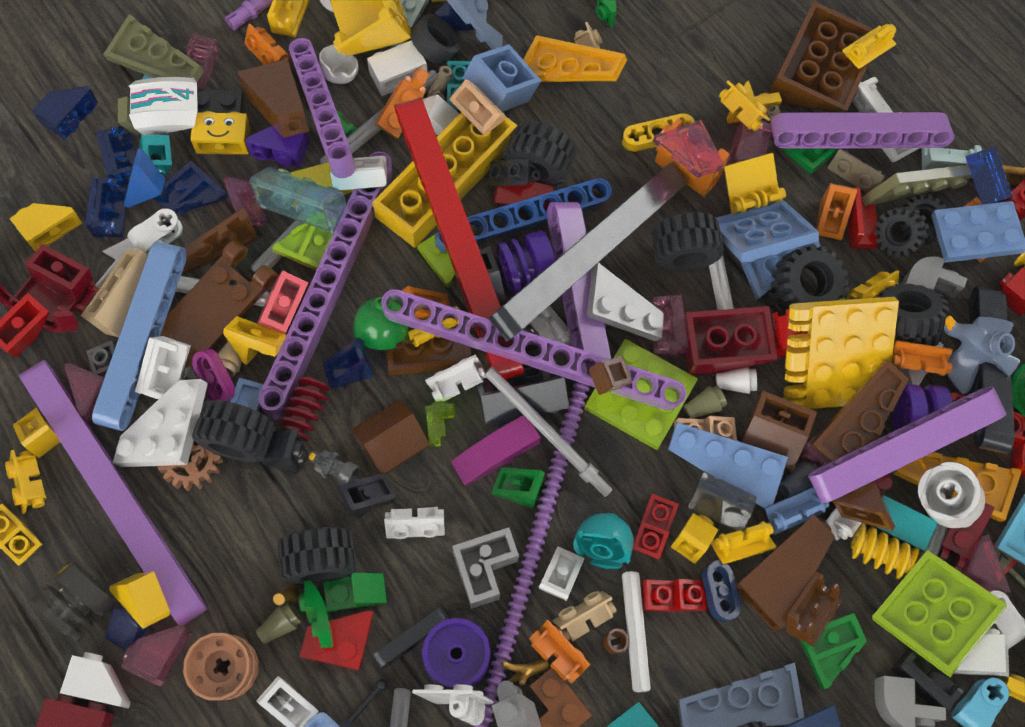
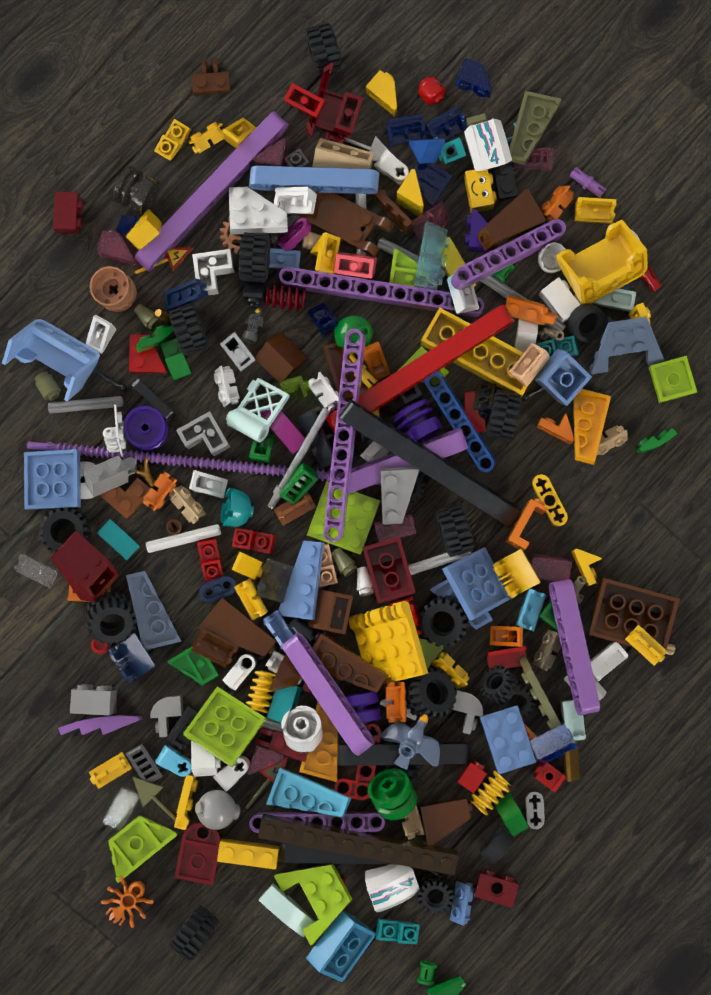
camera: 90 degrees right, 15 degrees up
white slope [60,652,131,709] -> none
reddish brown slope [589,356,633,395] -> none
clear pink wing [653,120,724,178] -> none
yellow hinge [719,80,771,131] -> none
none -> piece [135,247,194,274]
none -> dark blue hinge [164,279,208,311]
none -> white brick [192,249,235,295]
none -> white piece [223,653,257,691]
none -> light aqua piece [226,378,290,443]
none -> dark orange hinge [274,492,316,526]
none -> green slope [279,463,318,506]
none -> yellow slope [396,169,424,217]
none -> red head [418,76,446,105]
none -> medium azure hinge [515,588,546,632]
none -> orange slope [536,413,574,444]

